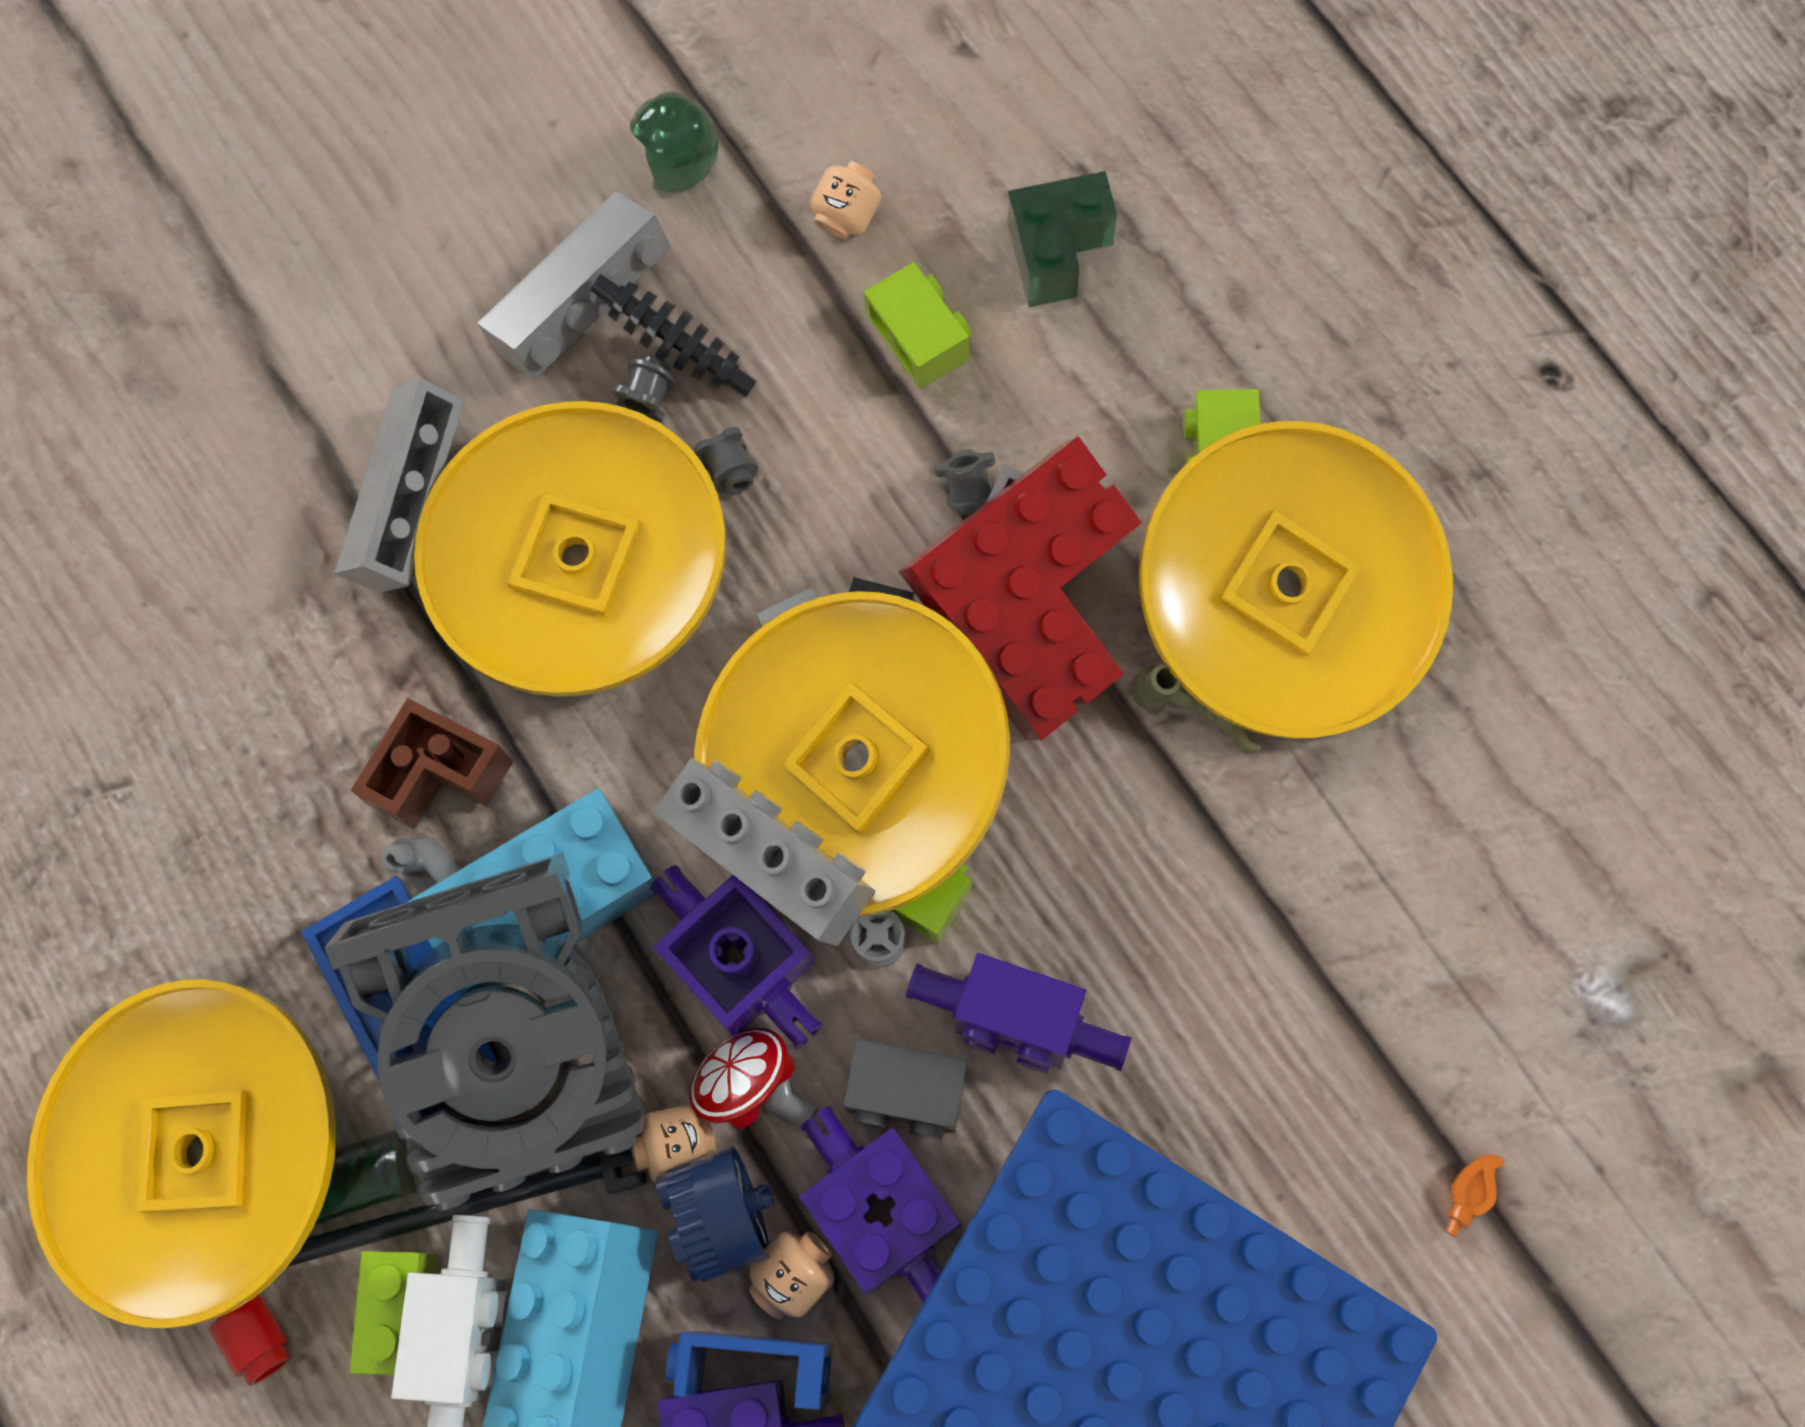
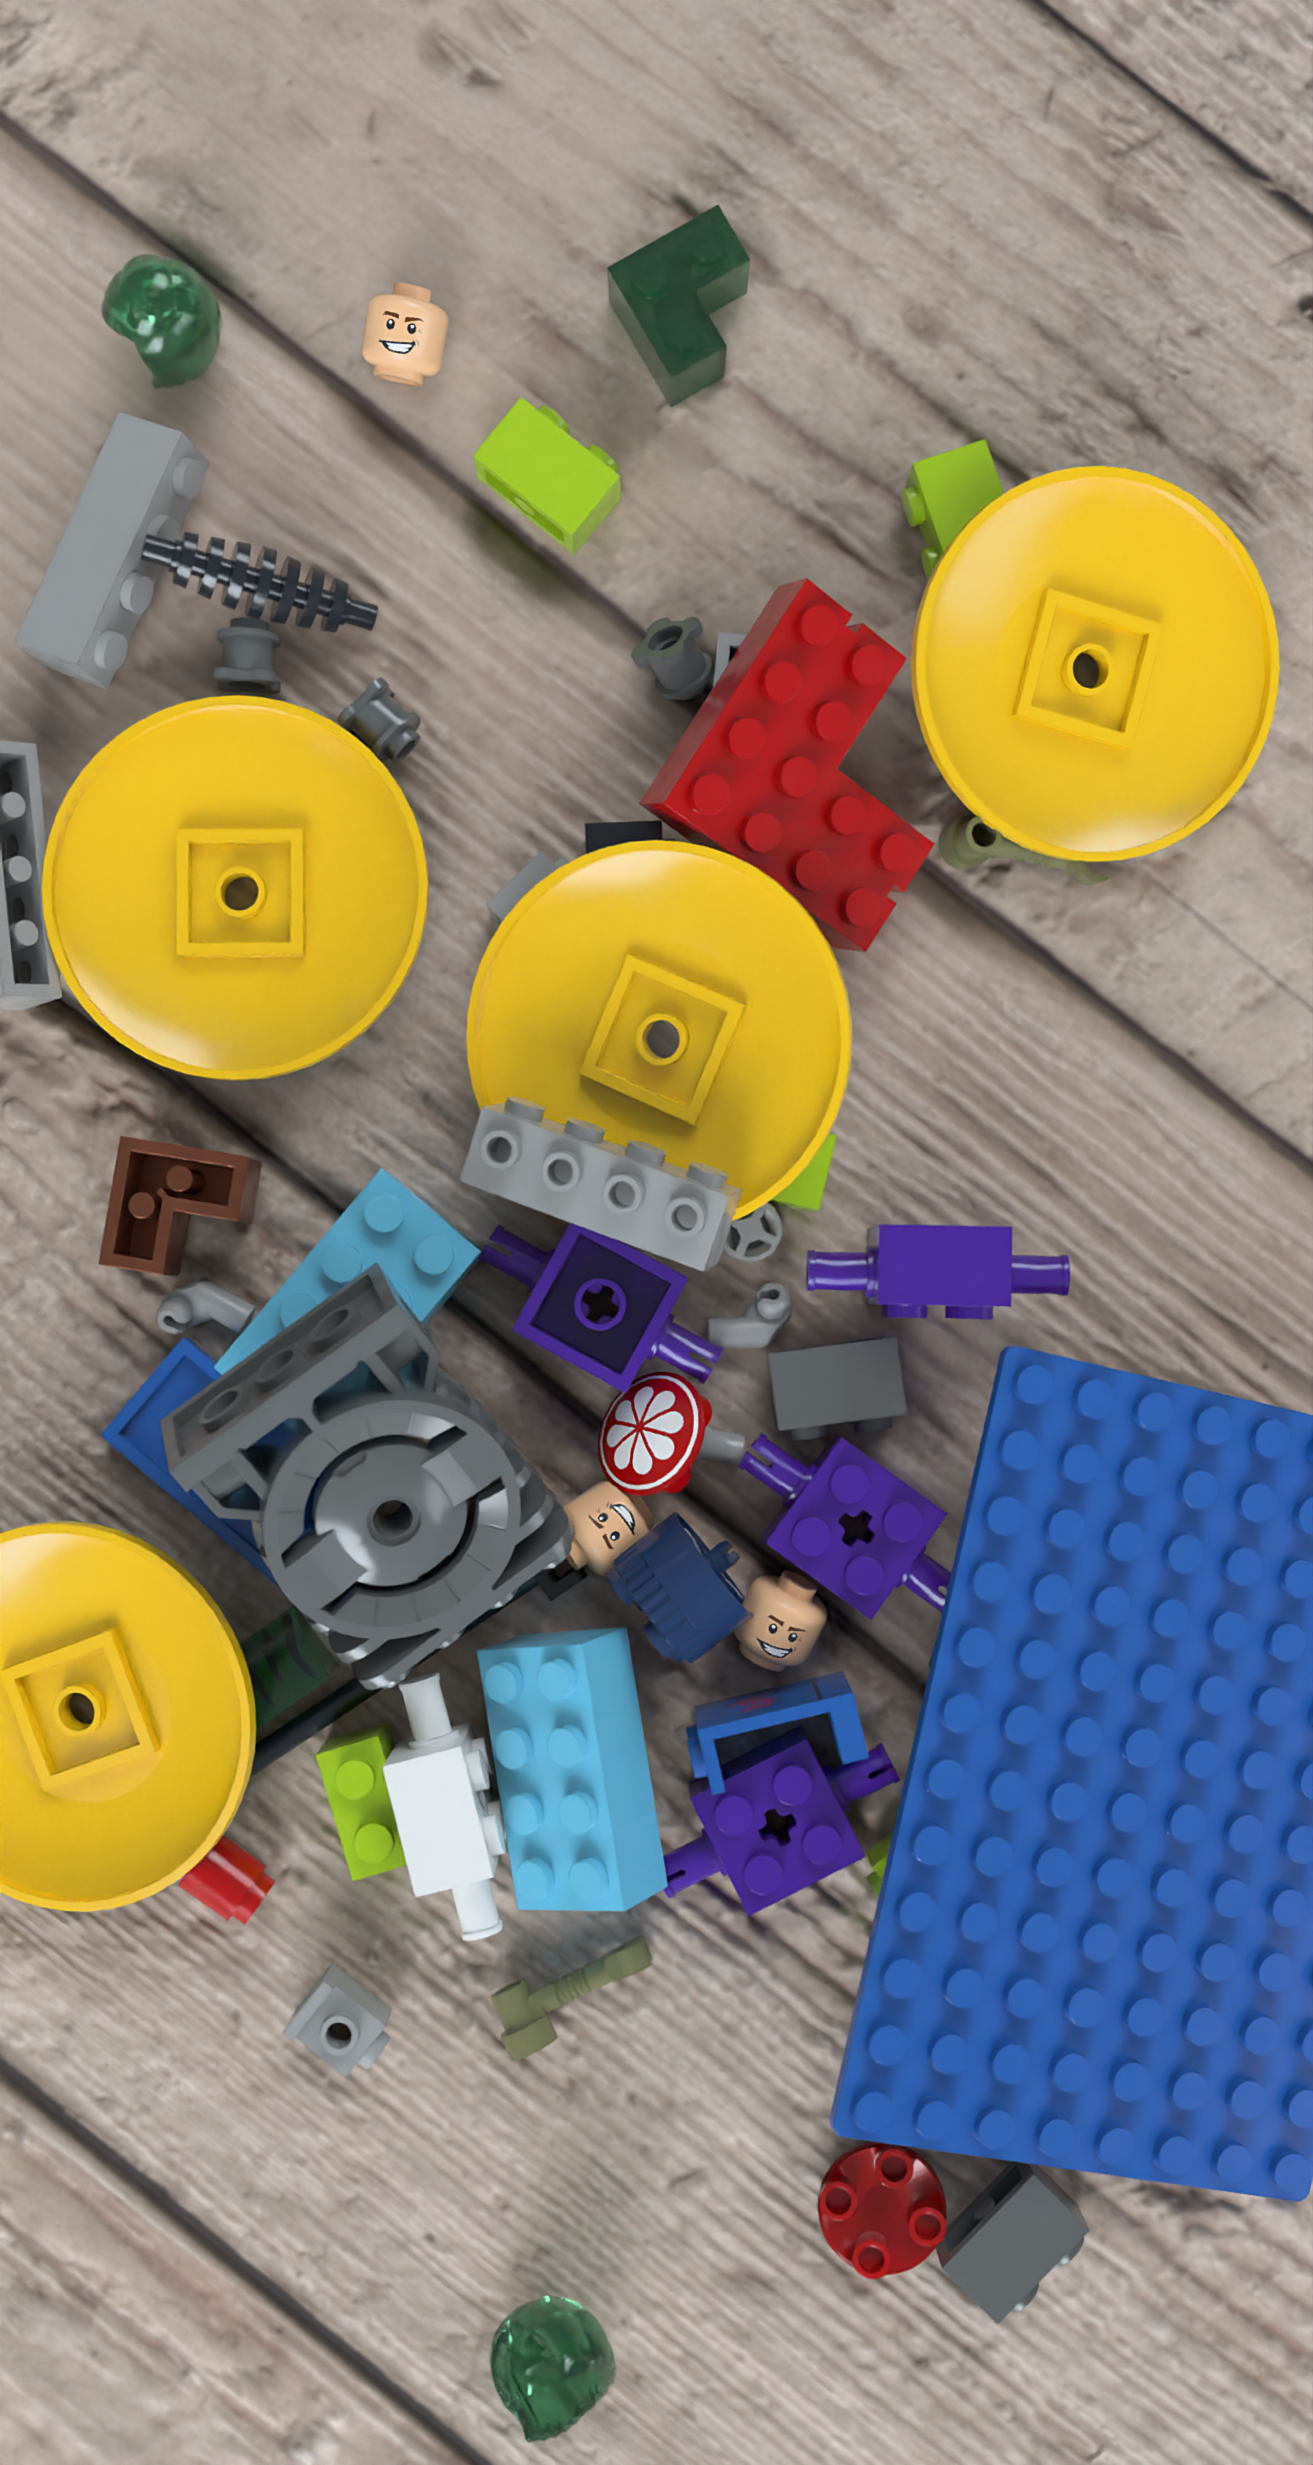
camera: 25 degrees left, 15 degrees up
none -> light grey arm [708,1283,793,1349]

